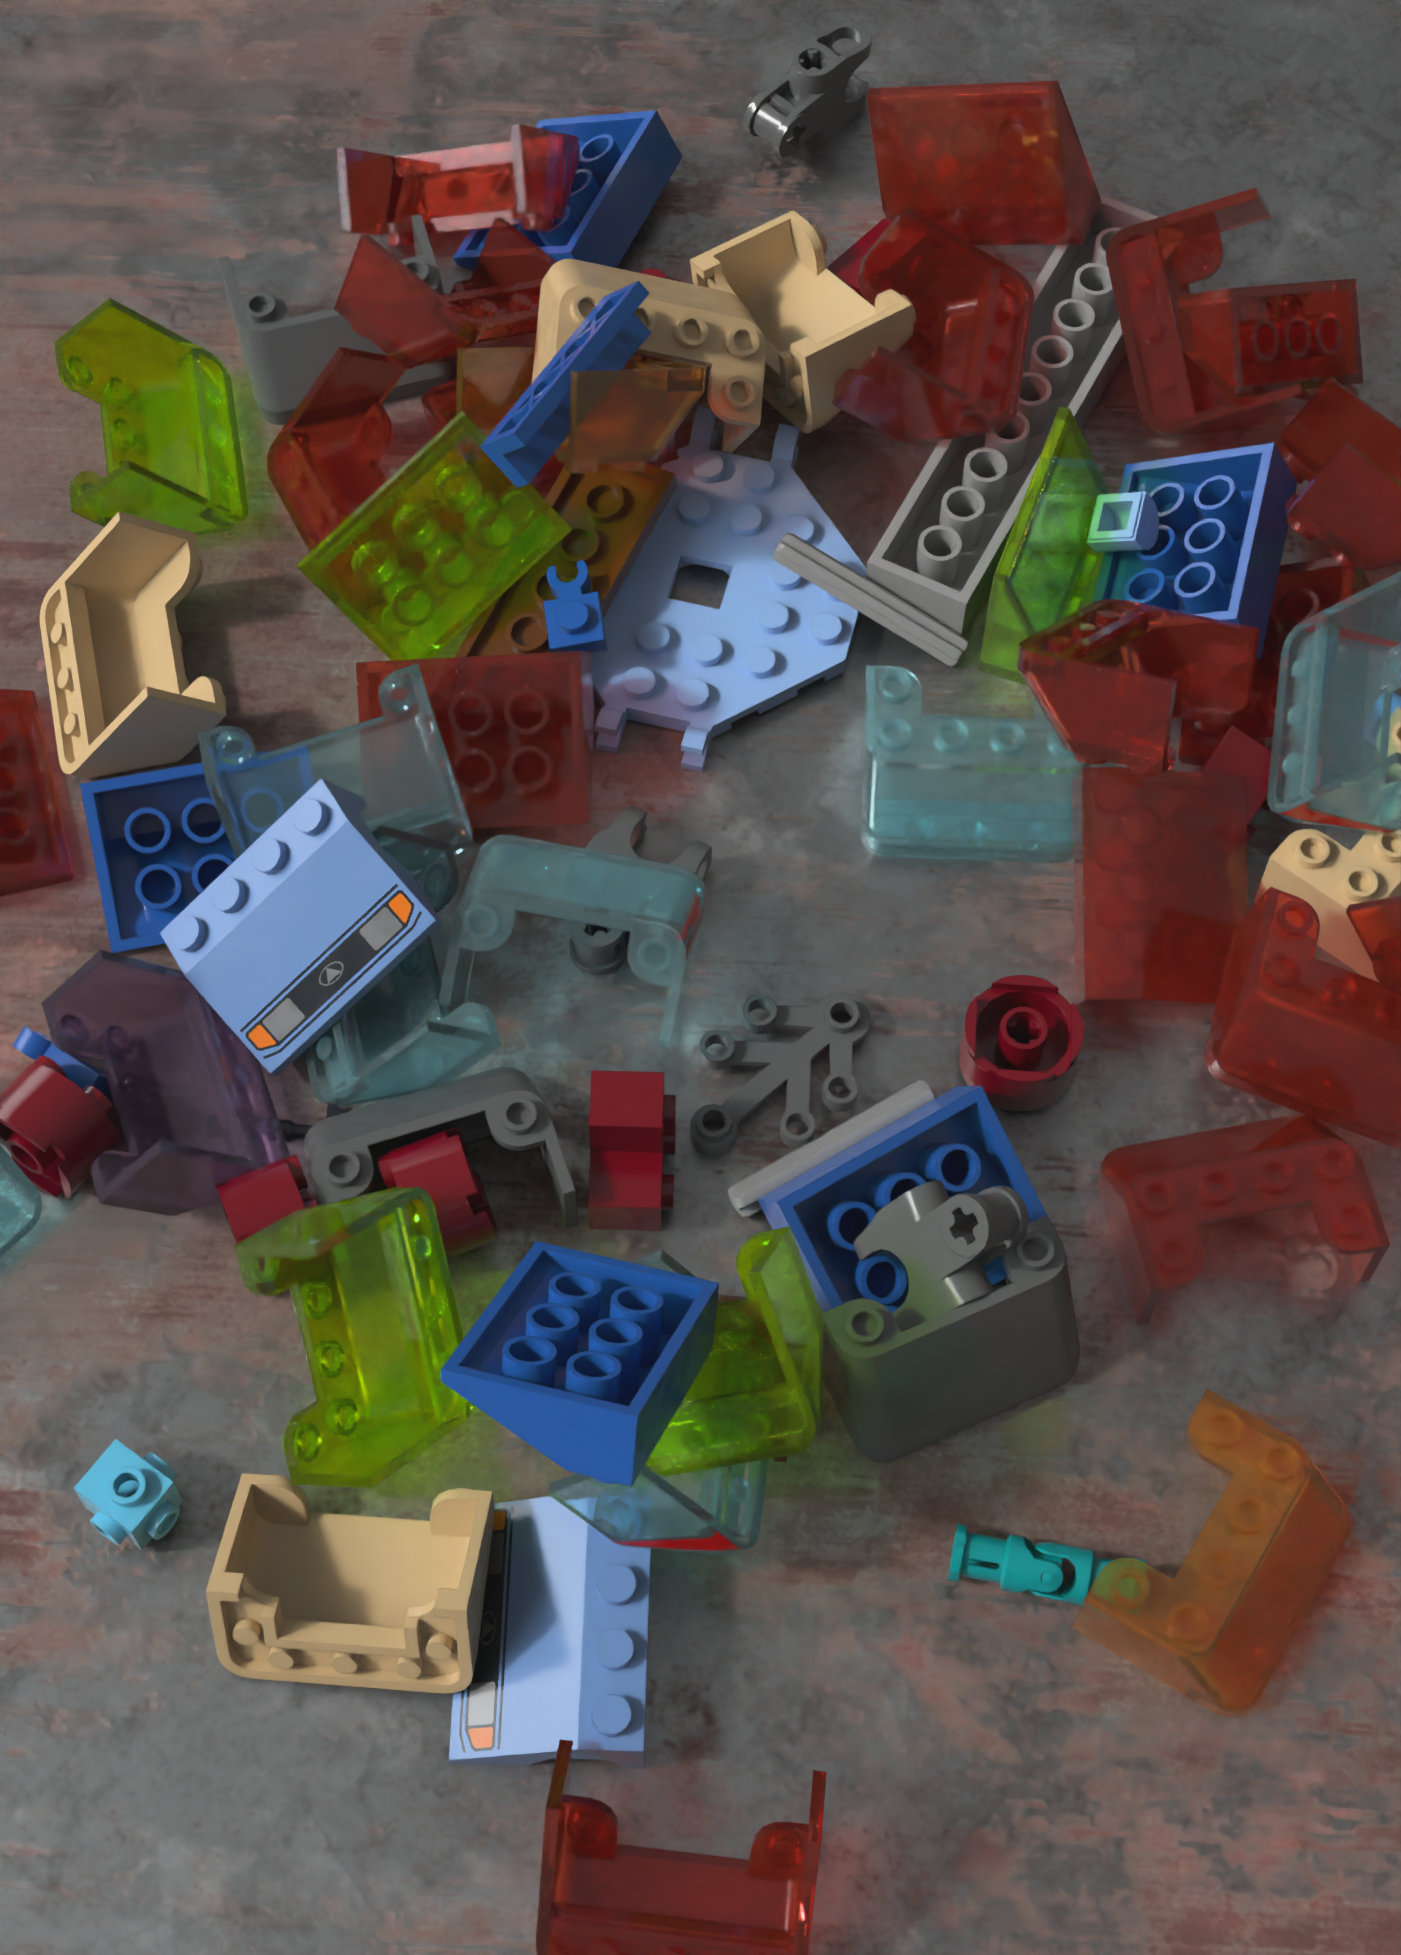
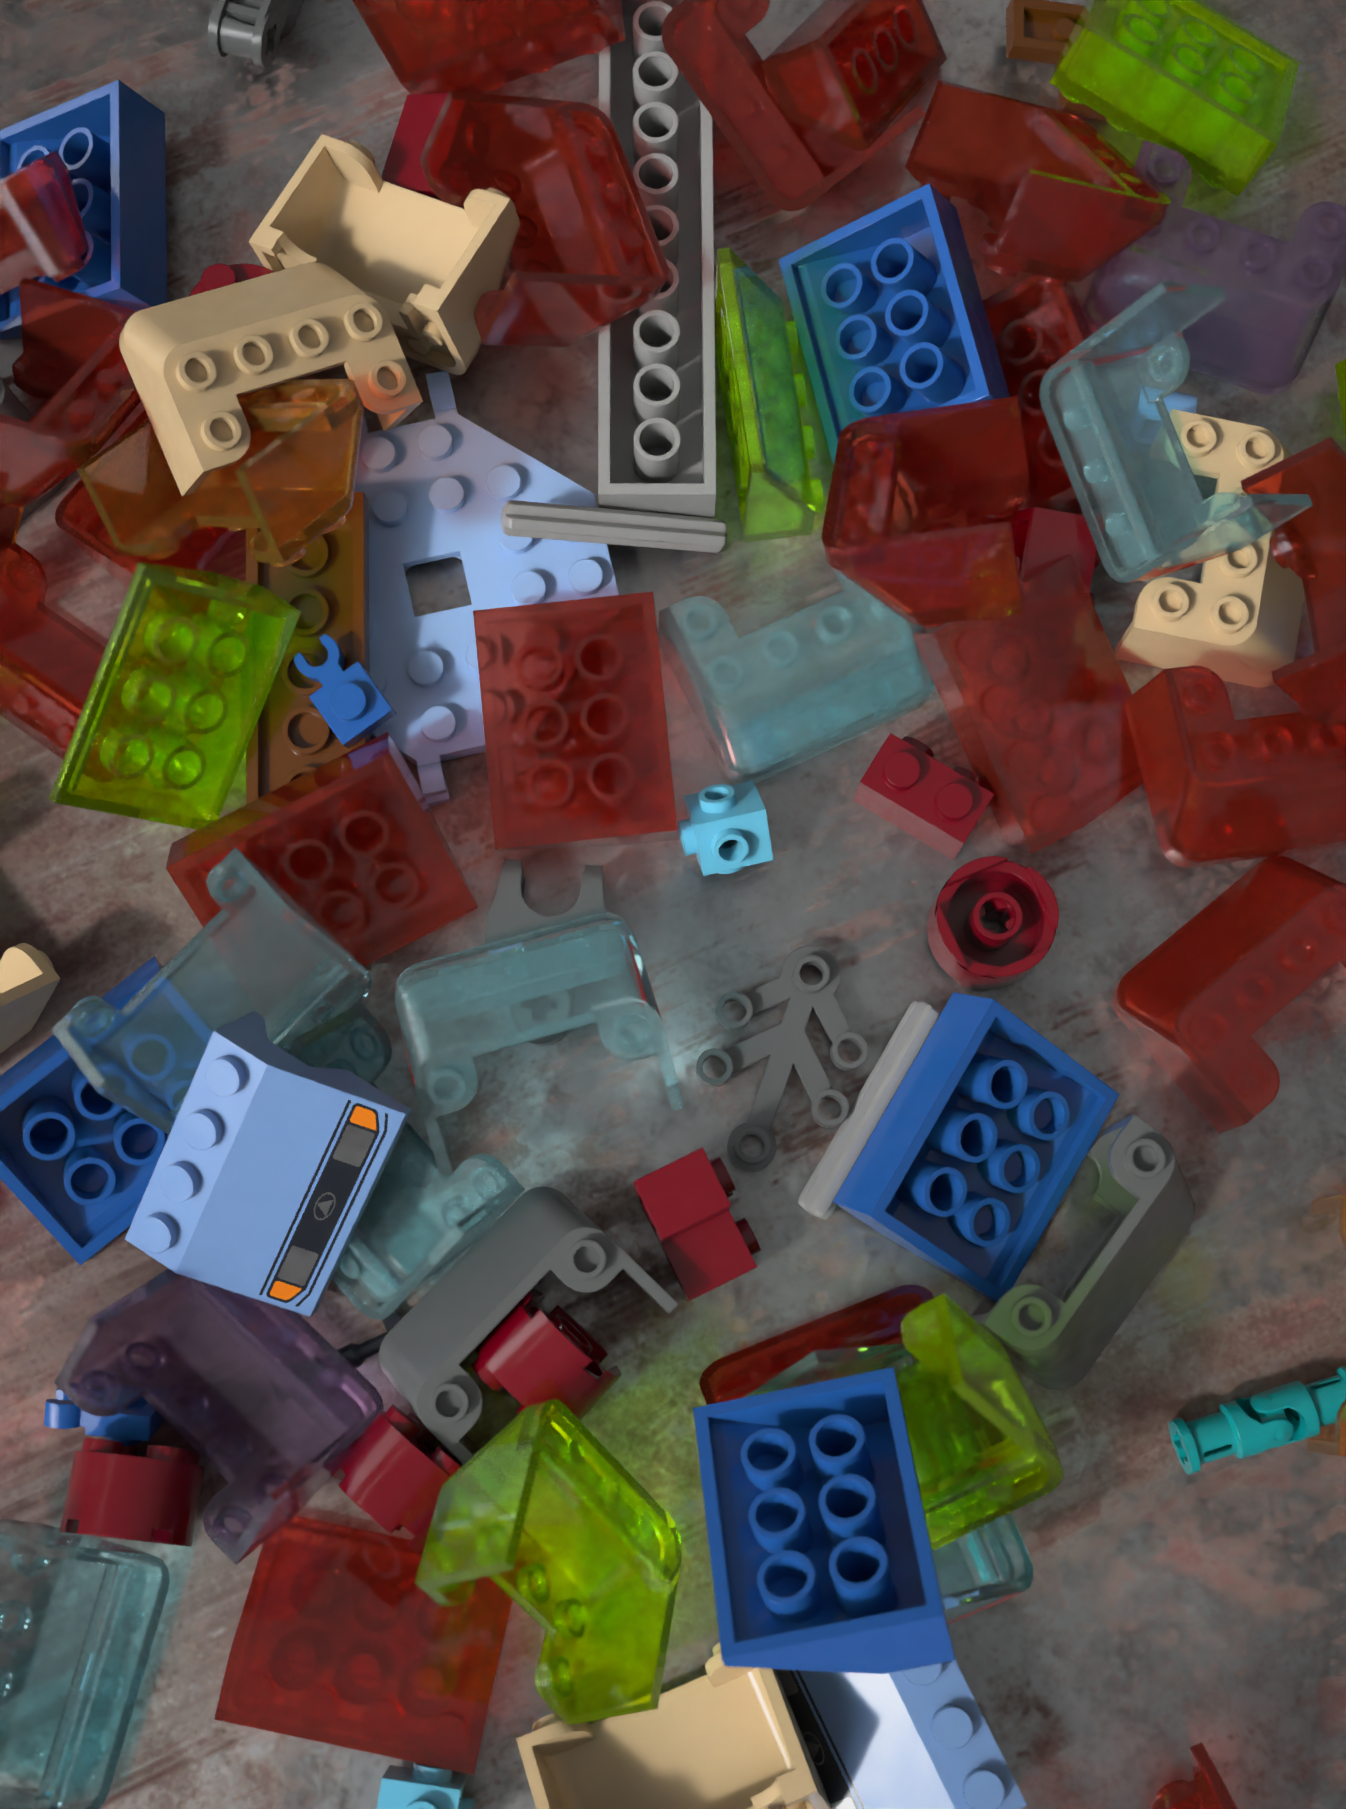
camera: 30 degrees left, 15 degrees up
blue fence [480,281,651,488] -> none
dark grey piece [853,1180,1029,1332] -> none
light blue brick [1087,492,1159,553] -> none
none -> clear red slope [214,1510,522,1775]
none -> clear red slope [473,592,679,851]
none -> medium azure brick [678,780,773,876]
none -> dark red brick [853,733,994,860]

